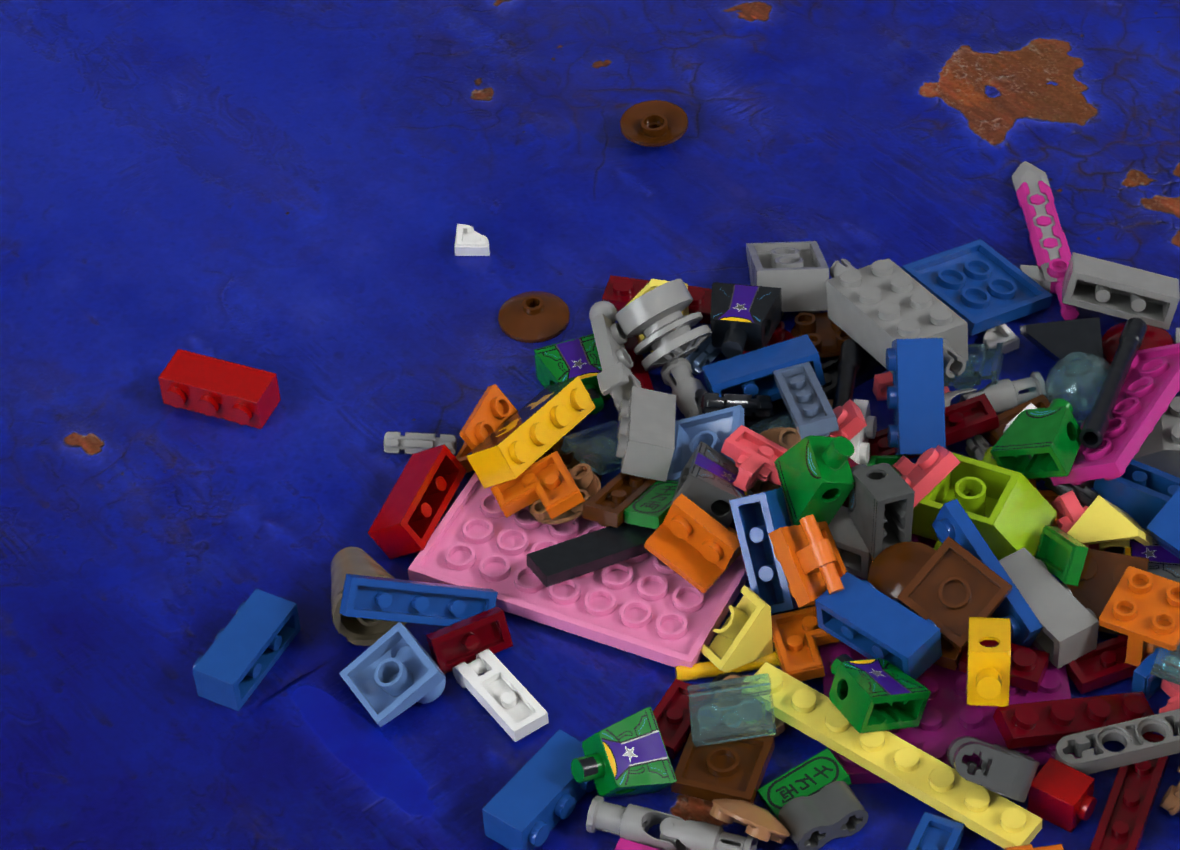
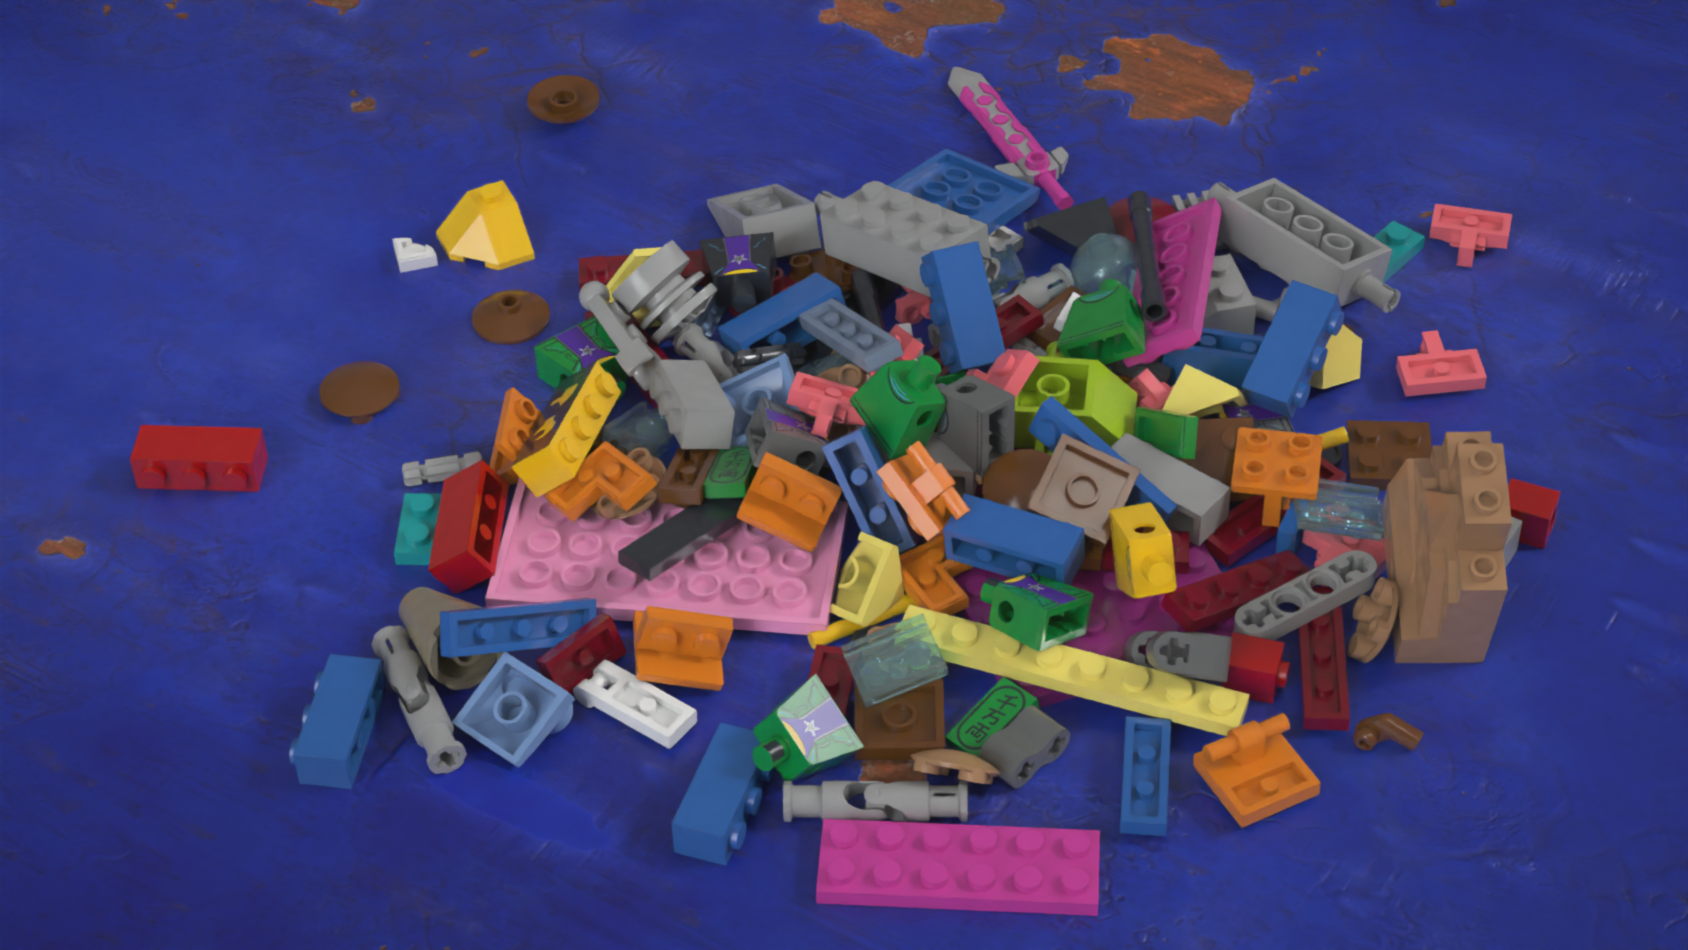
camera: 20 degrees left, 0 degrees up
light grey brick [1062,252,1180,330] -> none
none -> reddish brown dish [319,361,401,424]
none -> light grey piece [371,626,467,774]
none -> teal plate [394,493,442,565]
none -> yellow slope [436,180,535,270]
none -> orange bracket [633,606,733,691]

